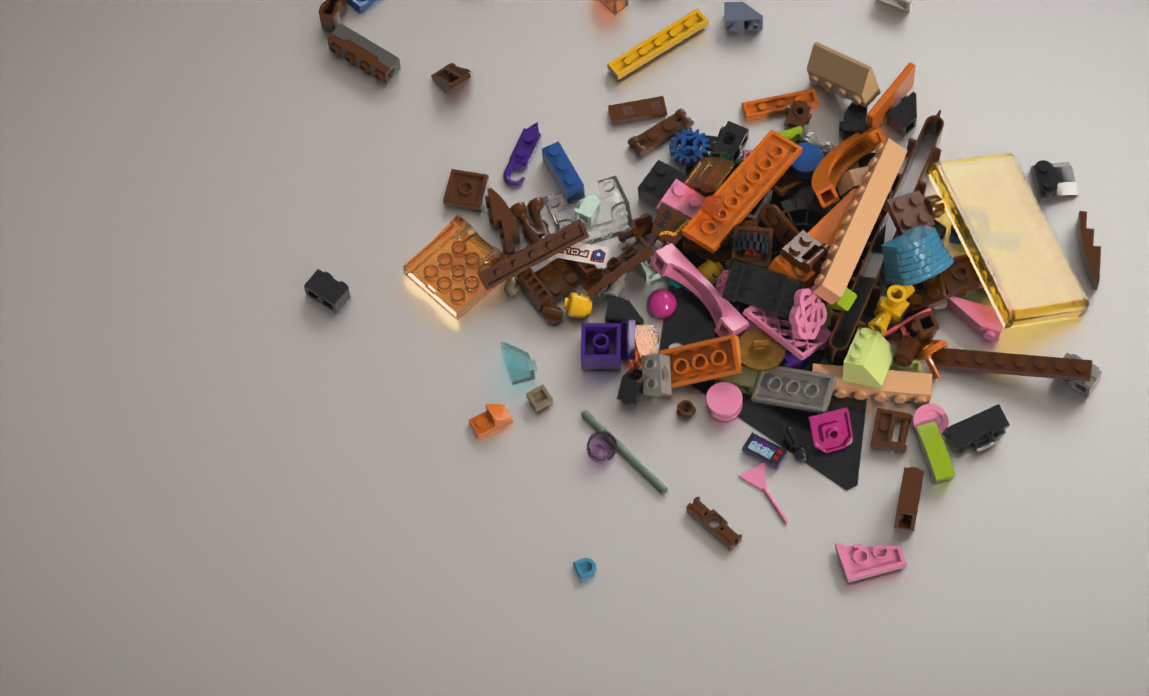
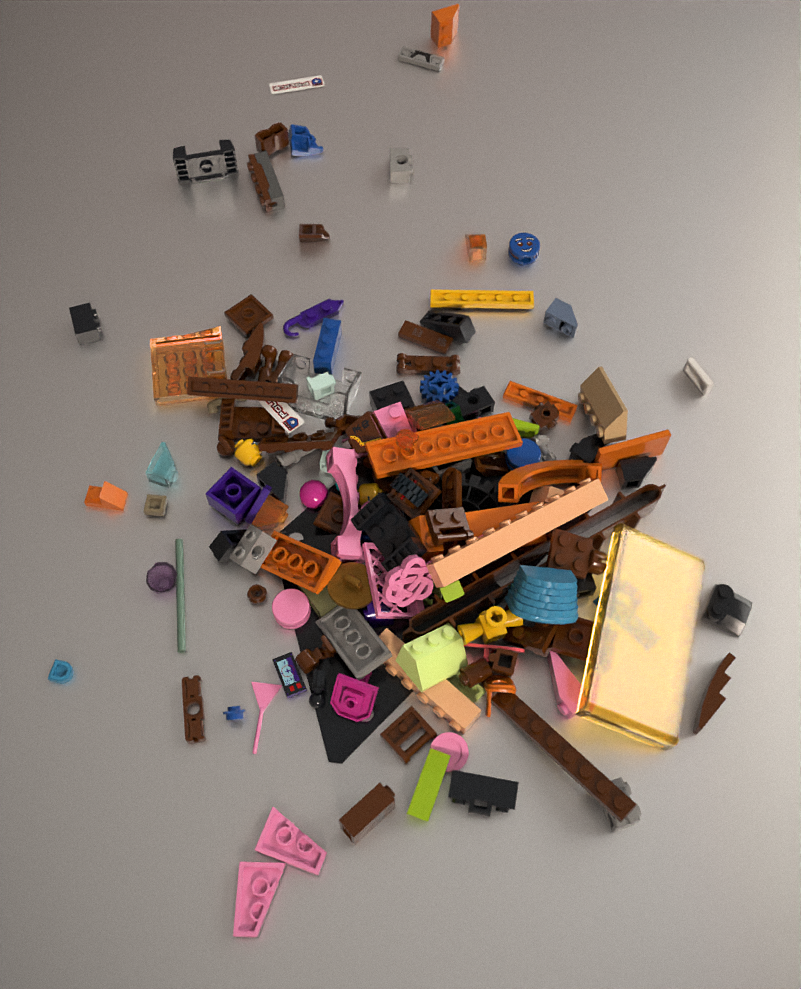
camera: 30 degrees right, 0 degrees up
none -> black plate [173,140,239,184]
none -> blue plate [223,706,246,720]
none -> bright pink wing [233,862,286,938]
none -> reddish brown leg [295,635,337,674]
none -> reddish brown plate [313,491,361,535]
none -> black slope [420,310,476,343]

